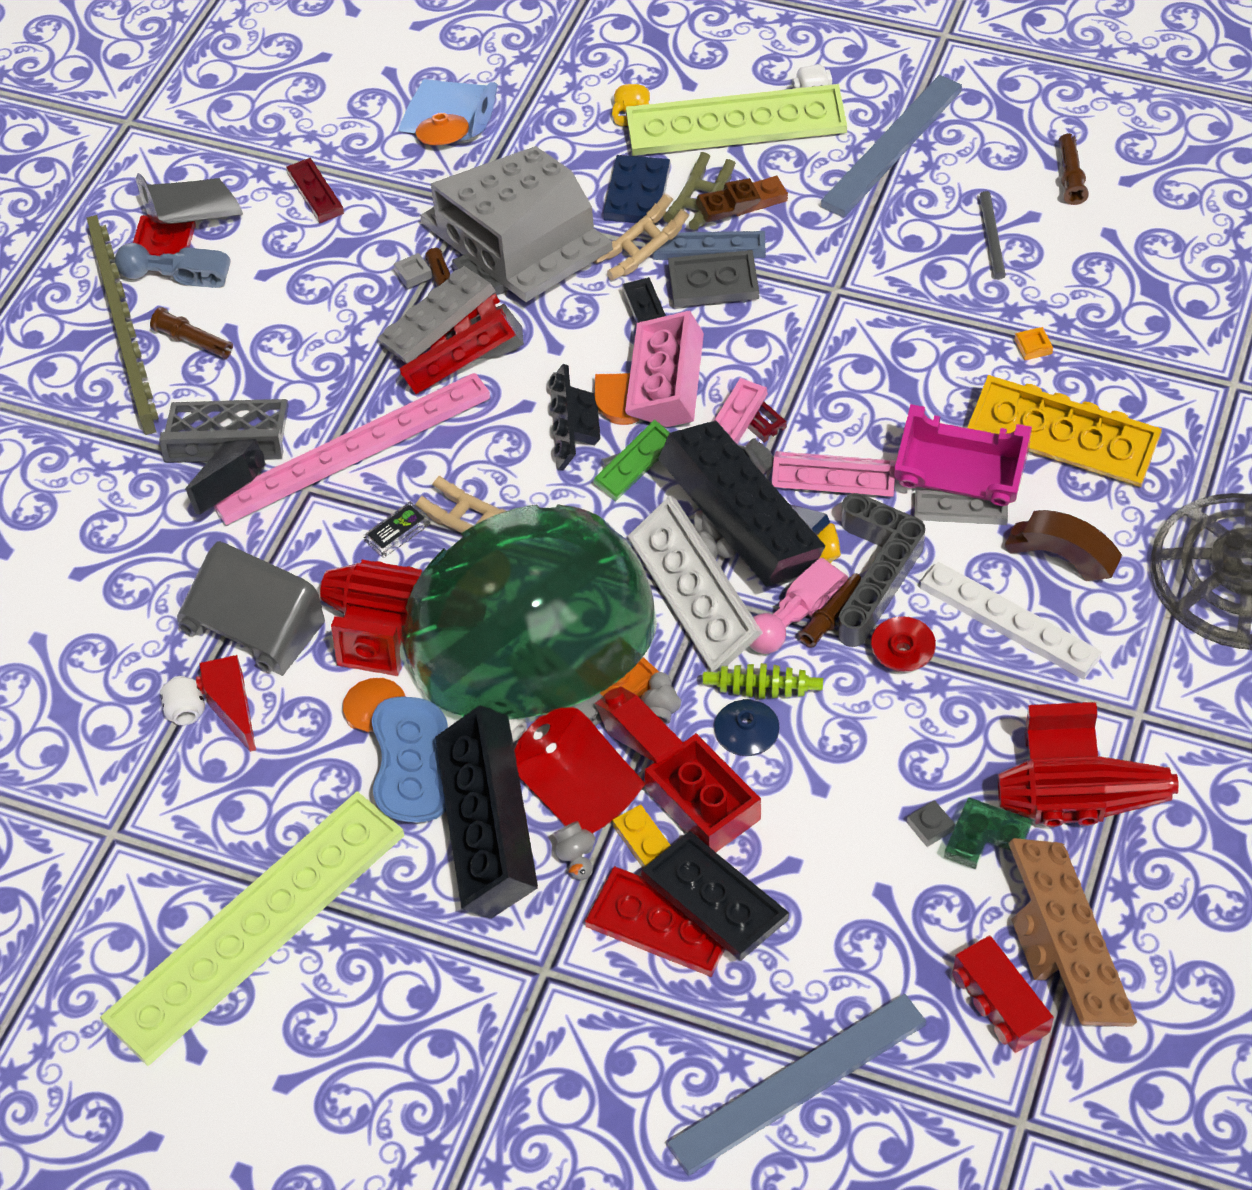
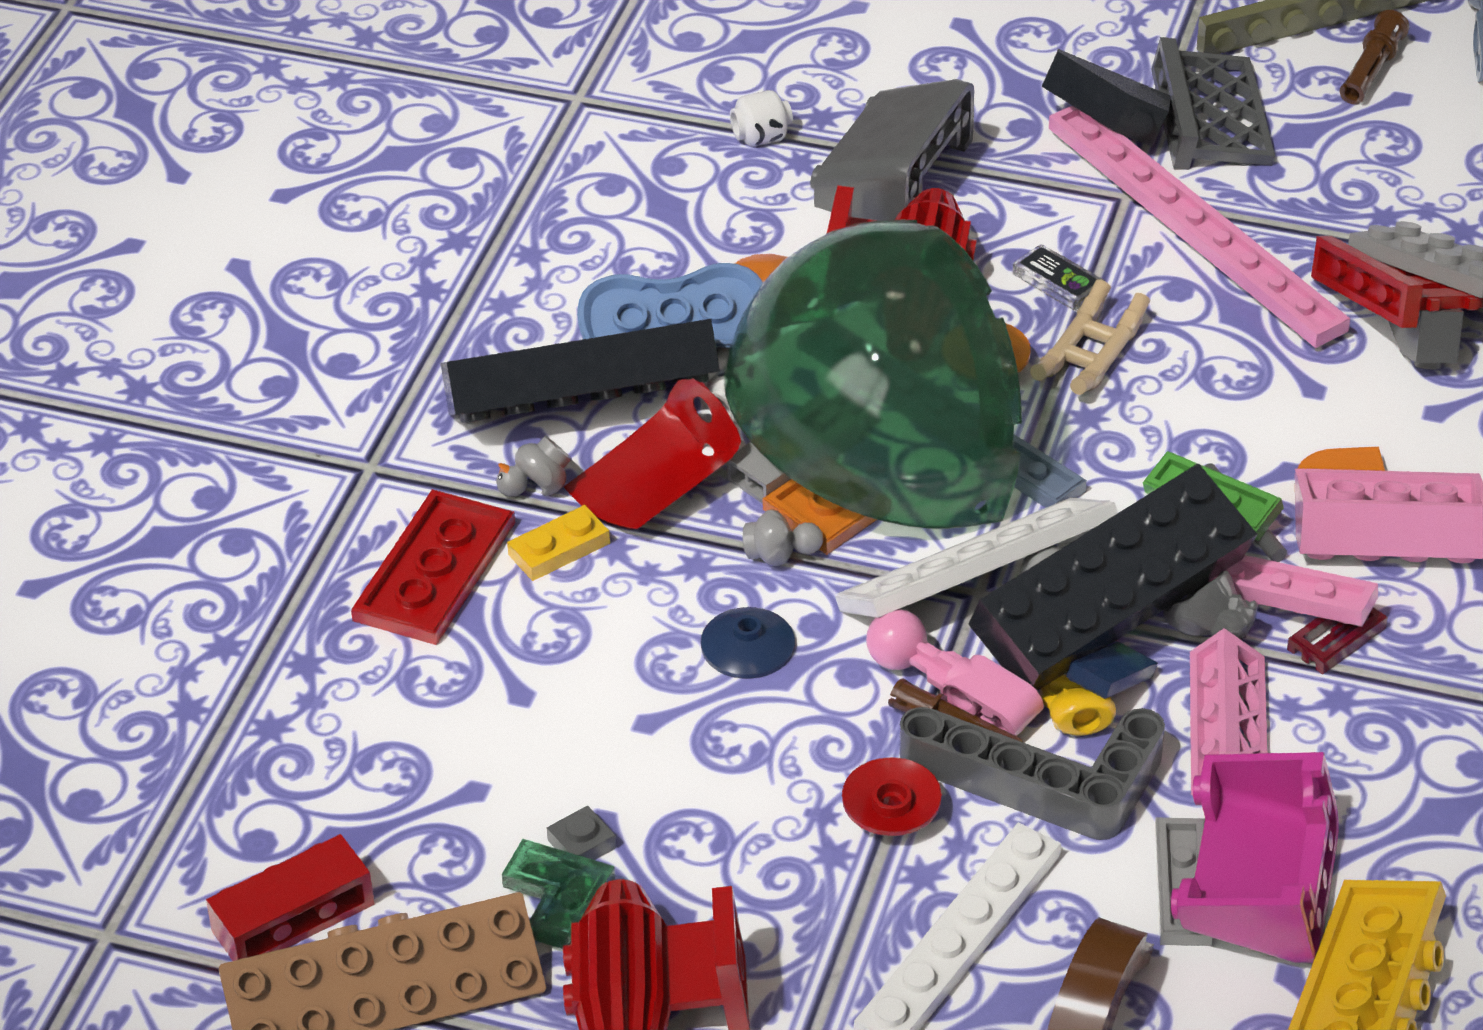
camera: 85 degrees right, 10 degrees down
yellowish green plate [100,791,405,1066] -> none
red slope [196,655,256,752] -> none
black bracket [548,364,601,471] -> none
red slope [595,686,684,764] -> none
black plate [641,831,789,961] -> none
red brick [644,733,761,852] -> none
sand blue tile [668,994,926,1176] -> none
lime piece [703,663,823,699] -> none

